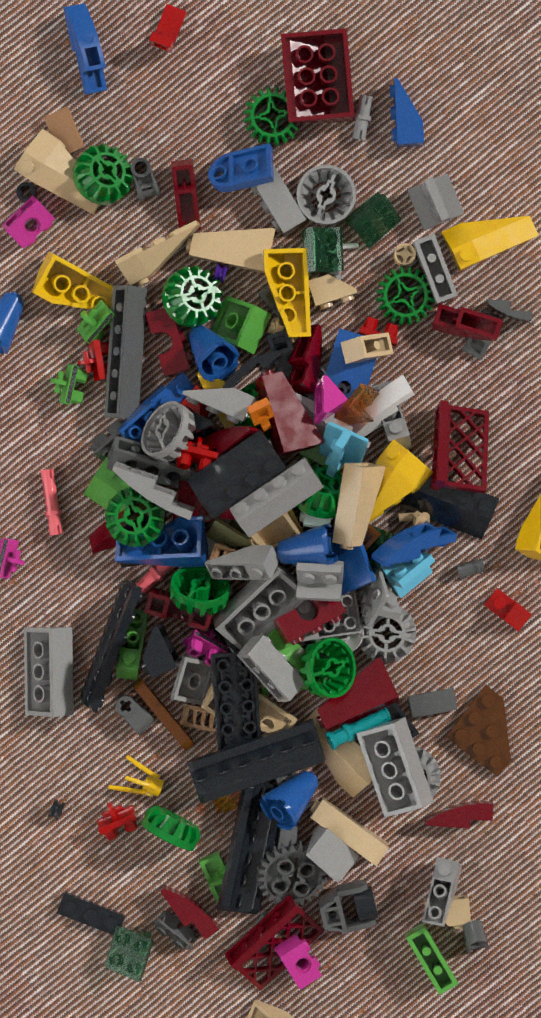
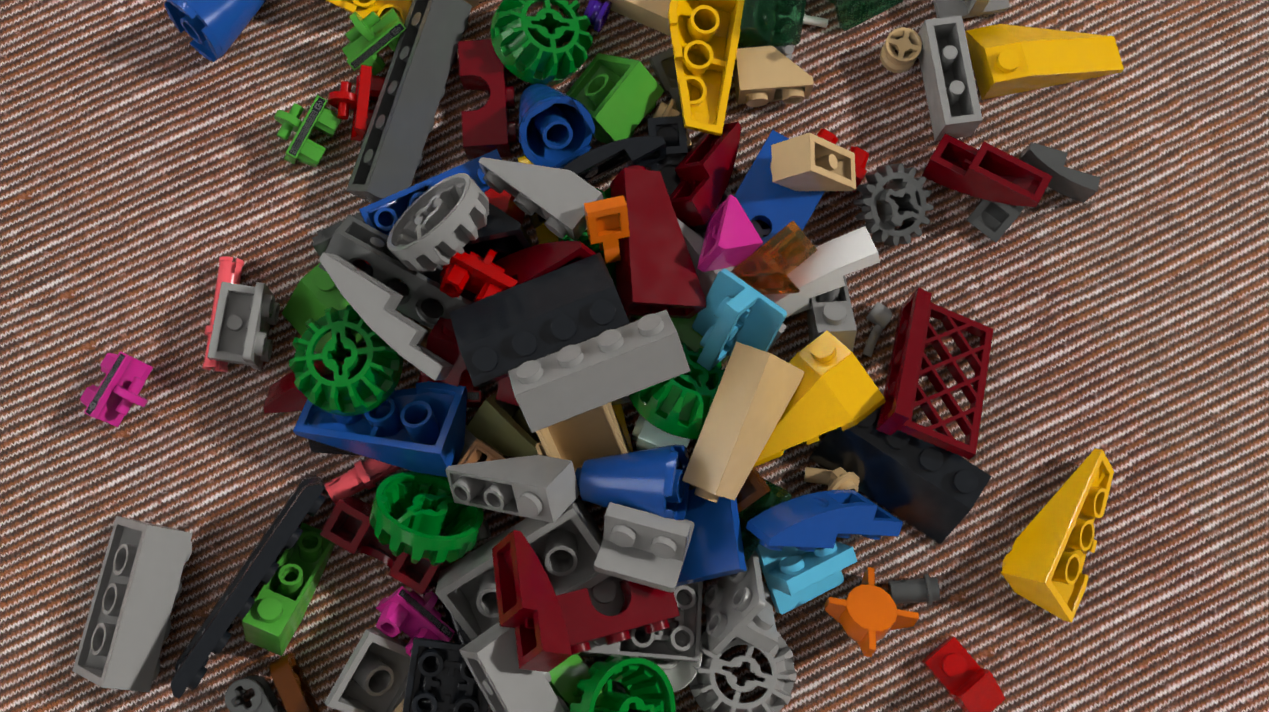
camera: 15 degrees right, 10 degrees down
black slope [141,622,180,678] -> none
green gear [376,266,435,326] -> none
none -> light grey bracket [207,282,280,371]
none -> dark red slope [492,530,572,672]
none -> orange piece [824,567,919,657]
none -> dark grey gear [854,163,933,246]
none -> light grey hand [862,302,892,357]

